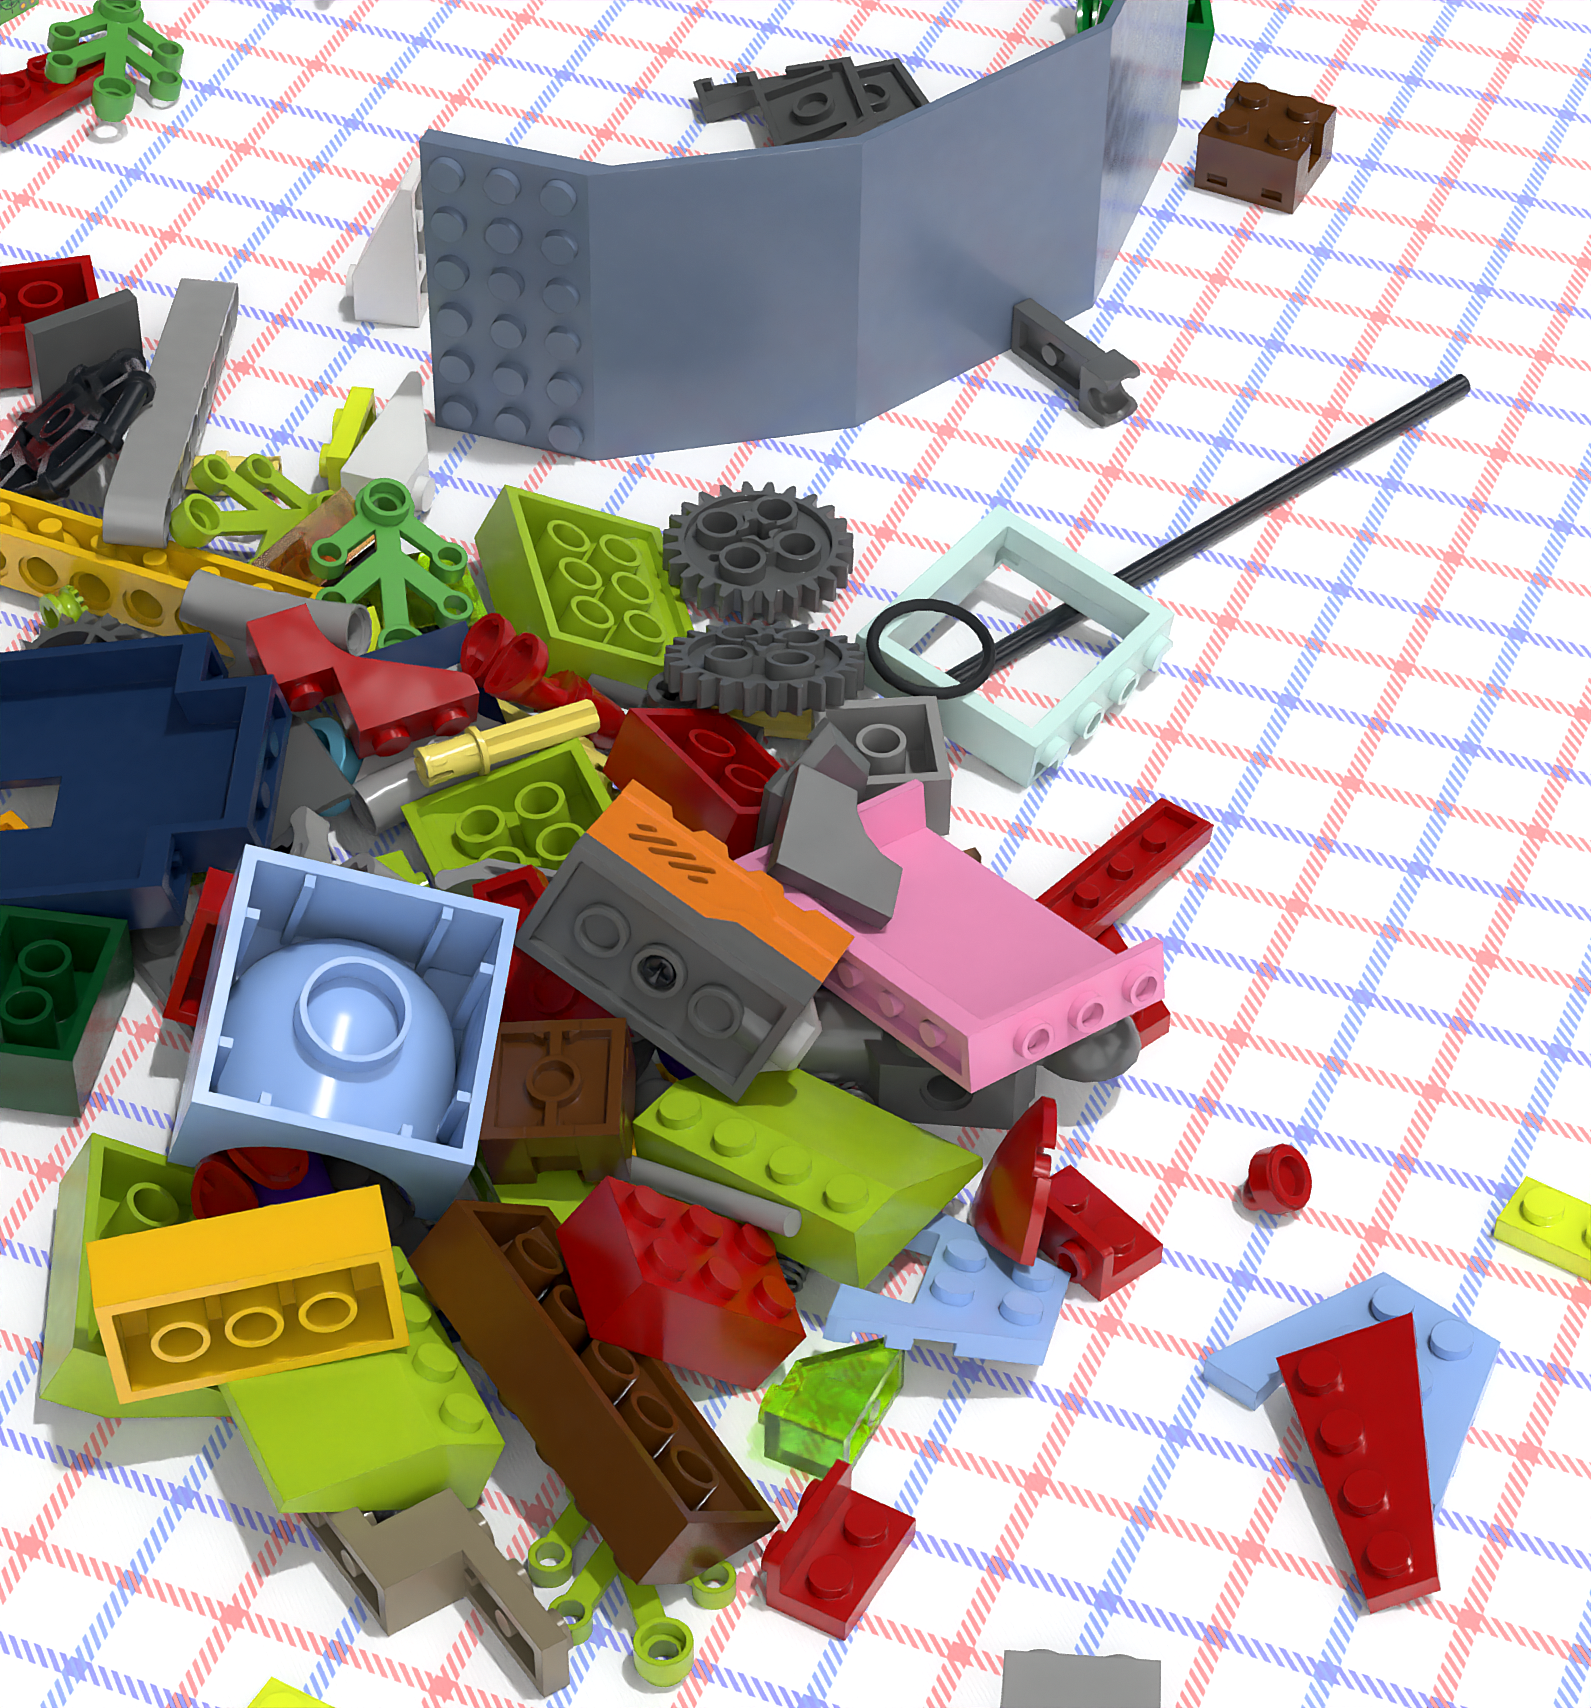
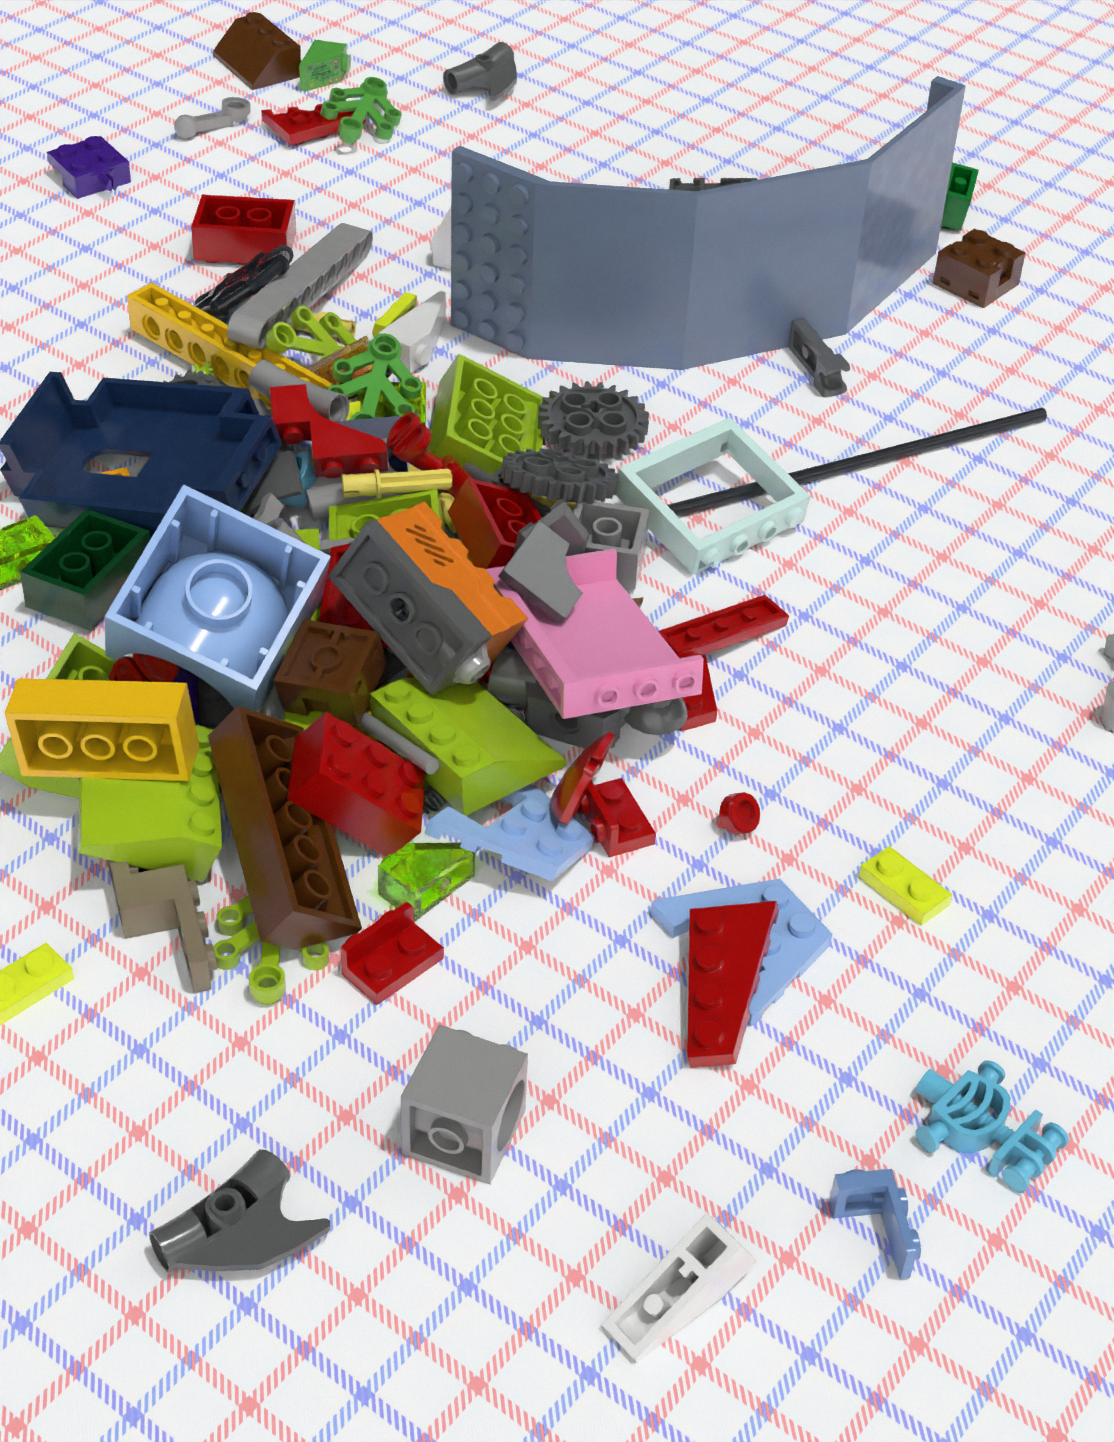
camera: 15 degrees right, 0 degrees up
dark grey tile [24,288,144,408] -> none
black tyre [866,599,996,700] -> none

